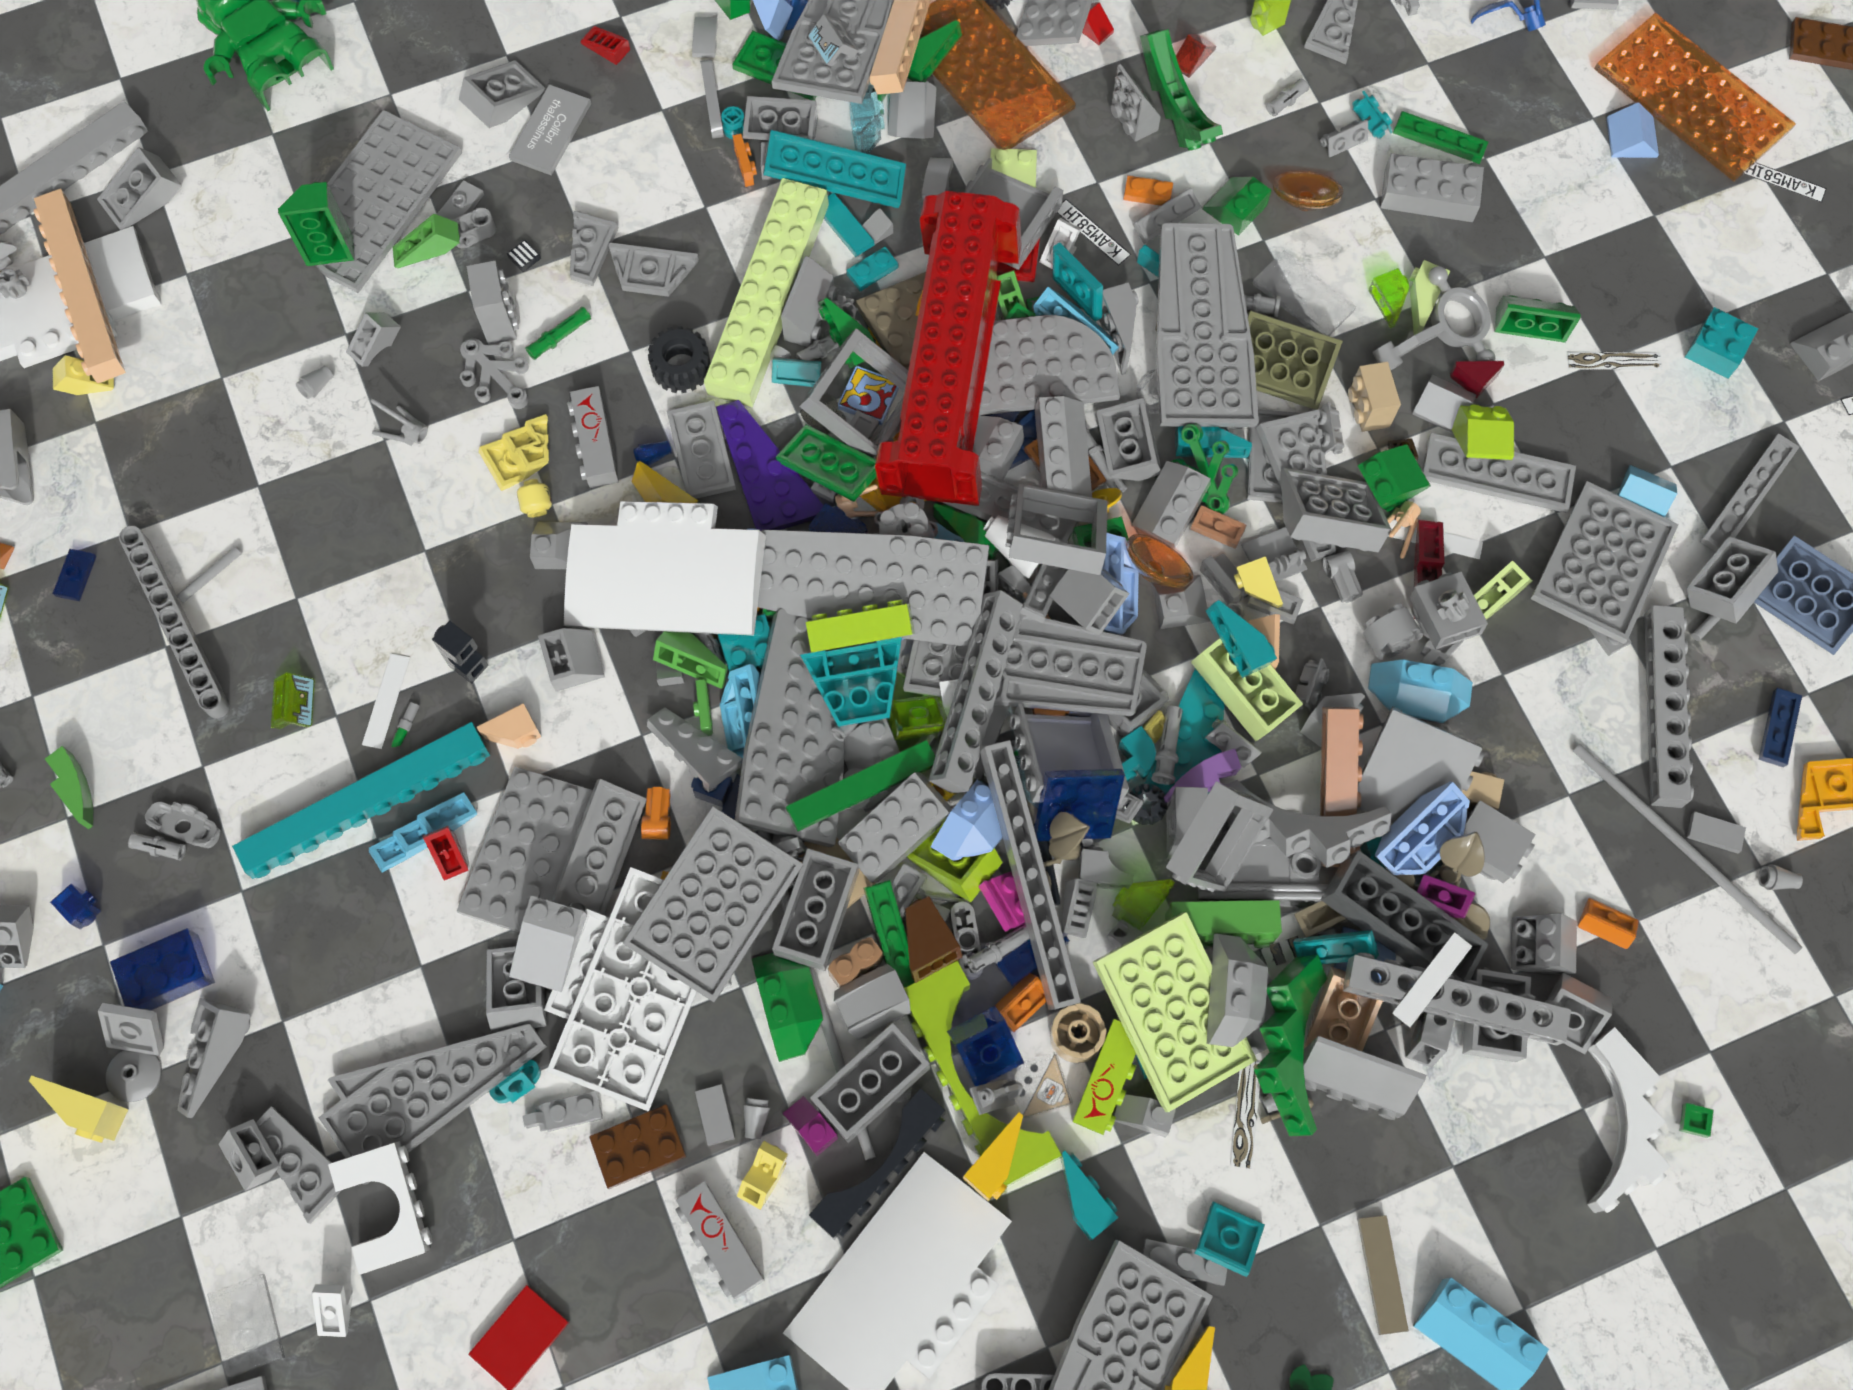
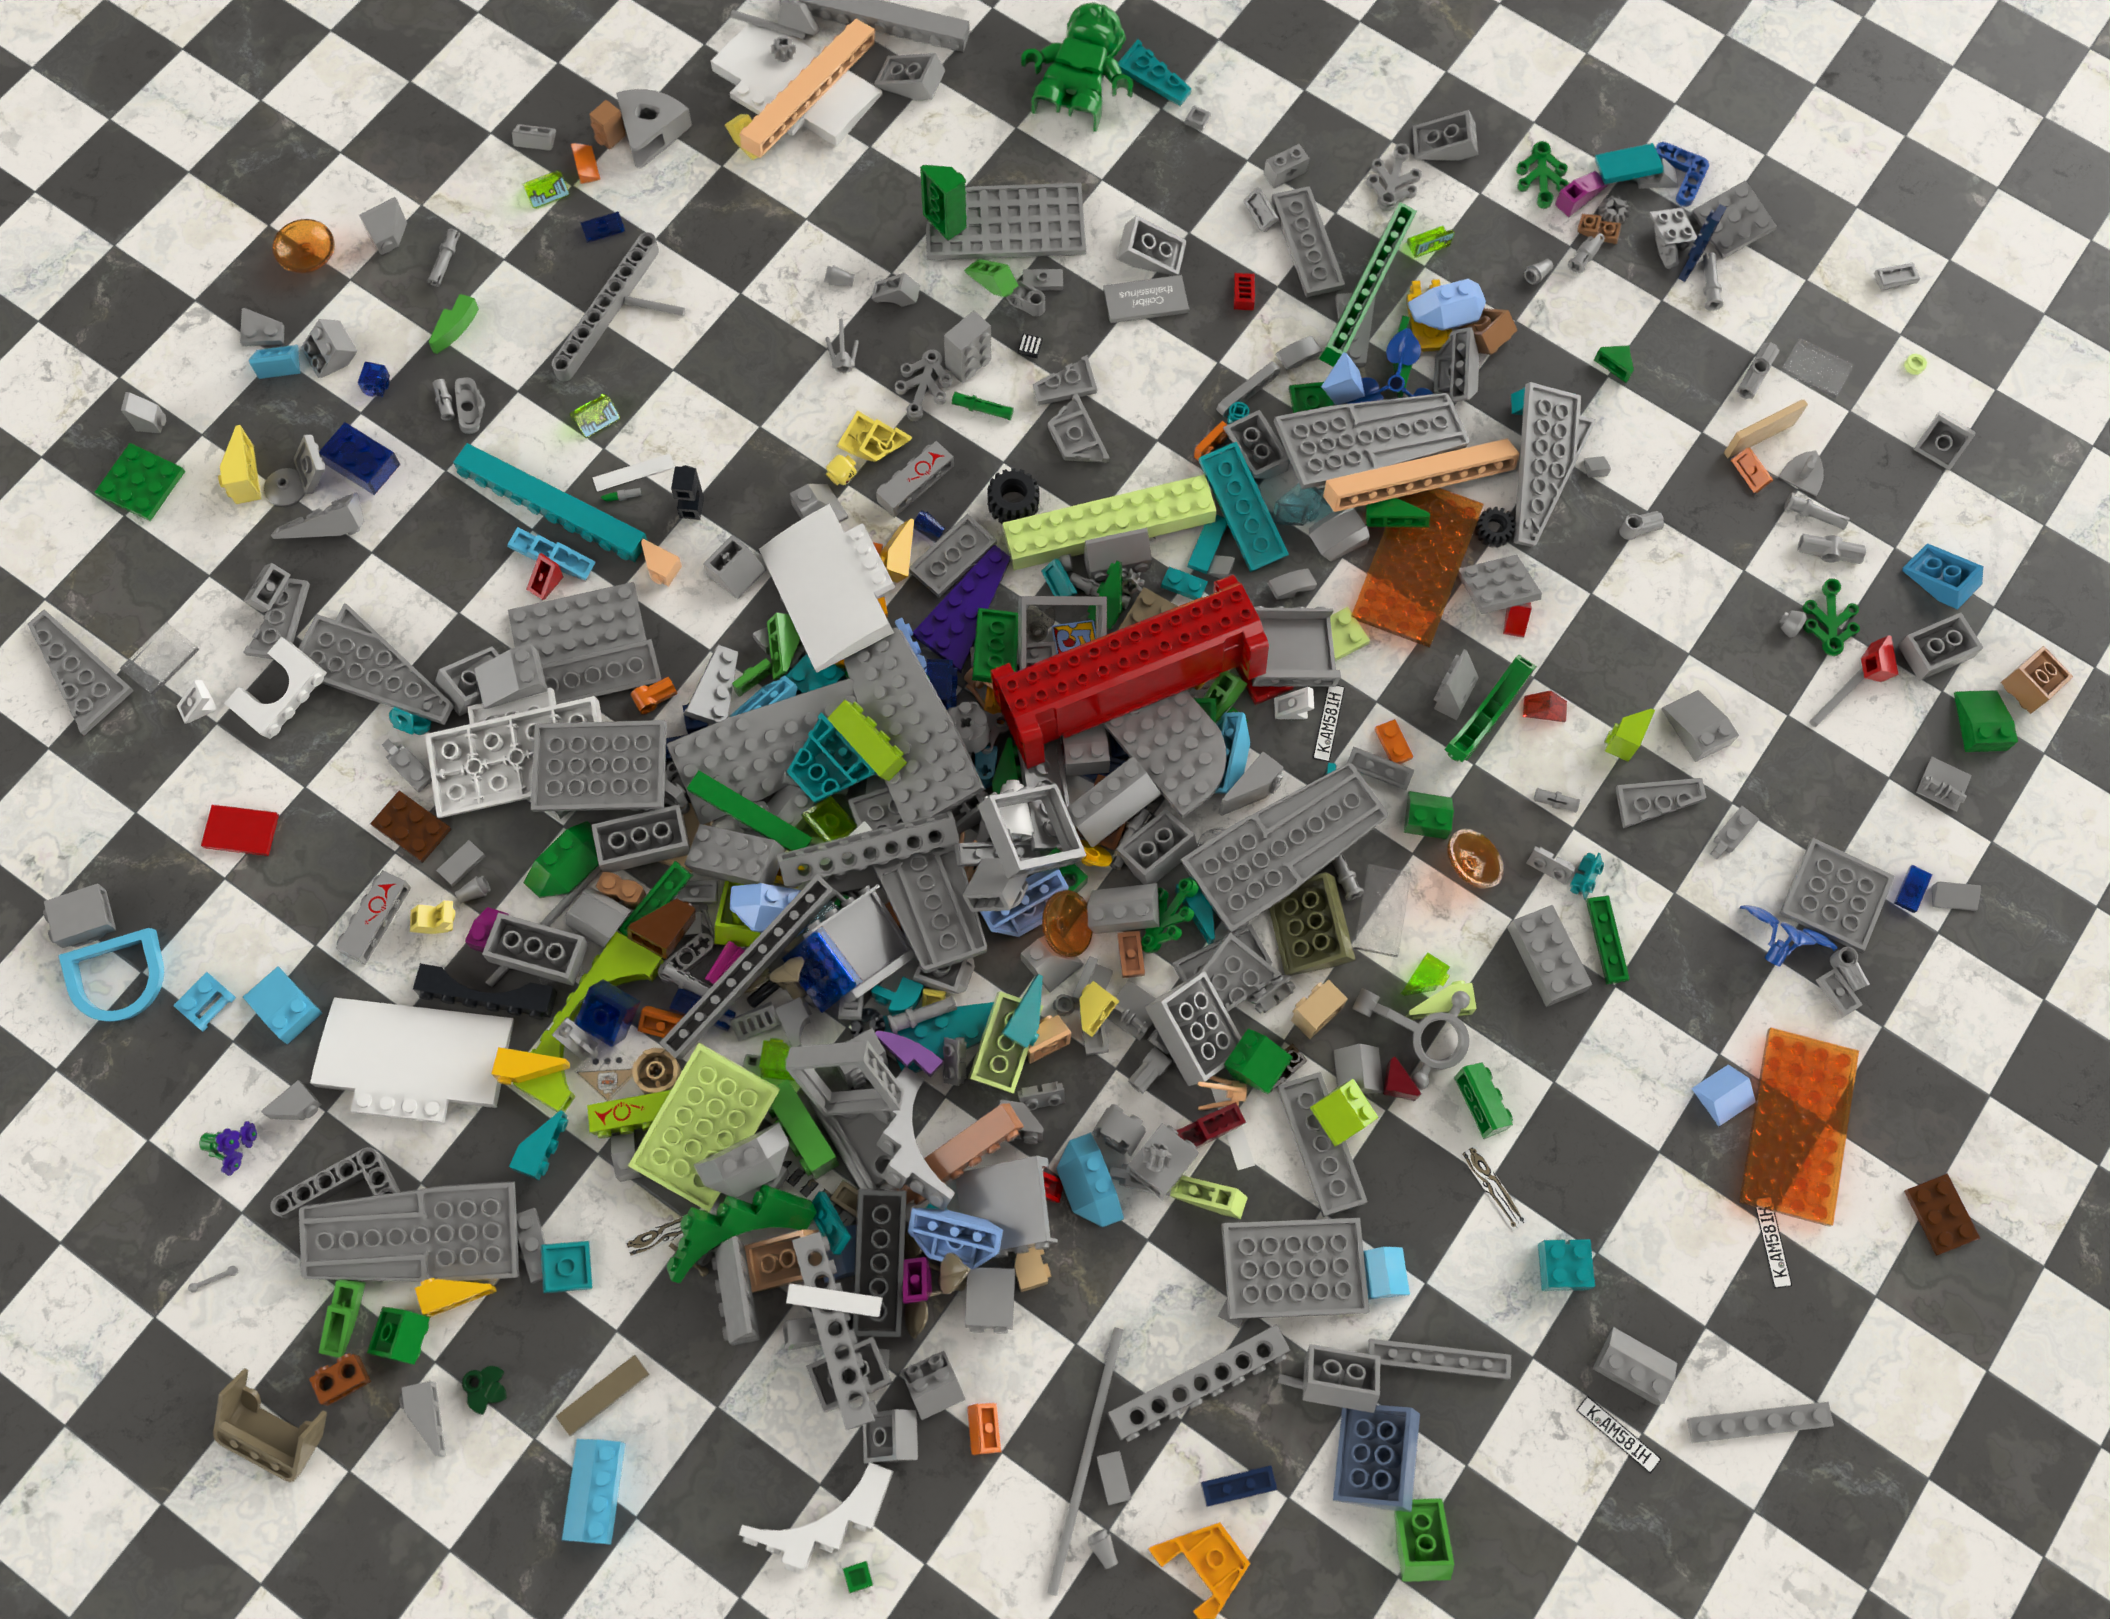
camera: 55 degrees right, 0 degrees up
light grey panel [808,14,859,66] -> none
teal tile [1053,242,1103,322] -> none

